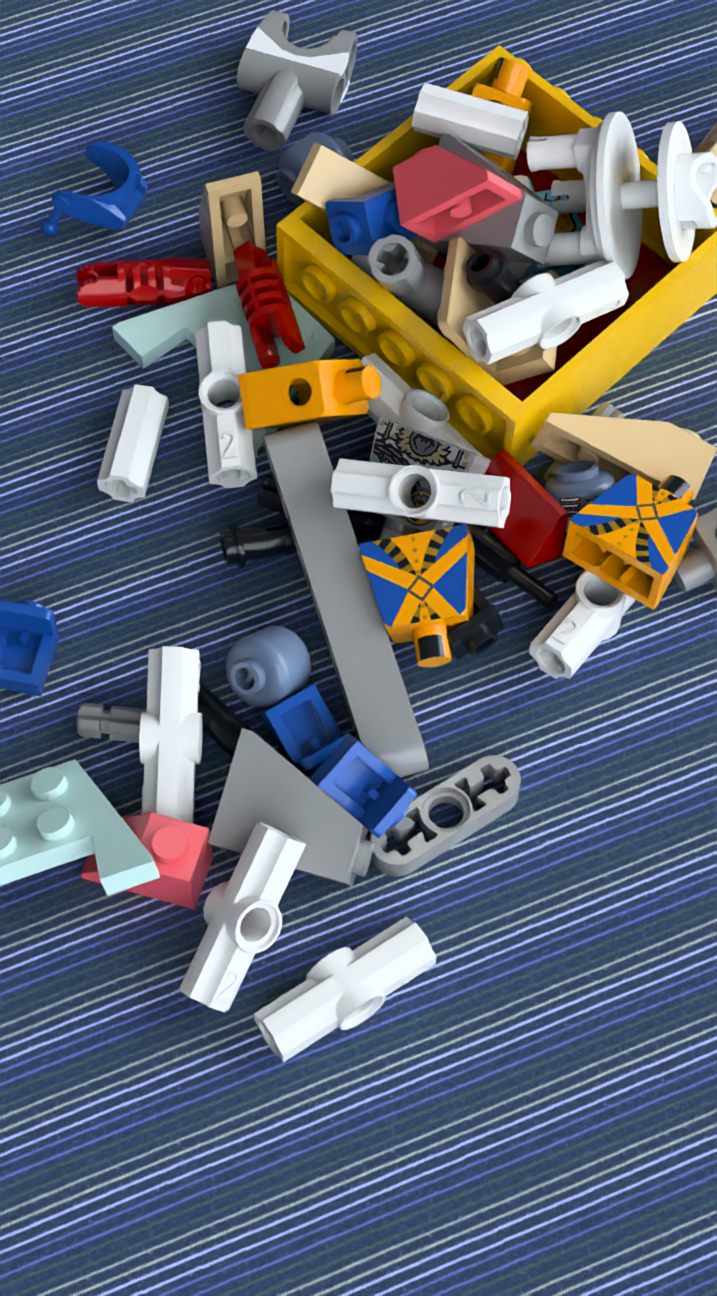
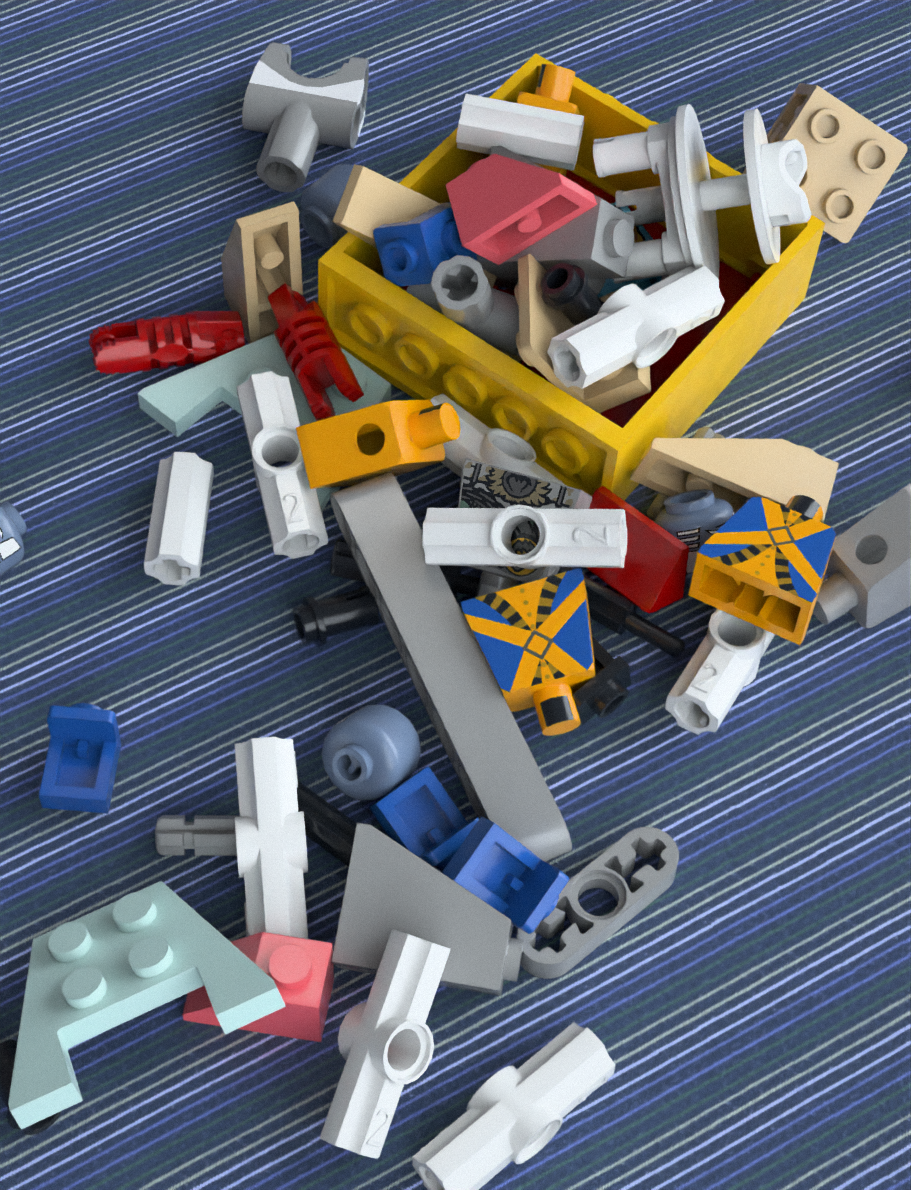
camera: 10 degrees left, 5 degrees down
blue helmet [41,141,148,235] -> none

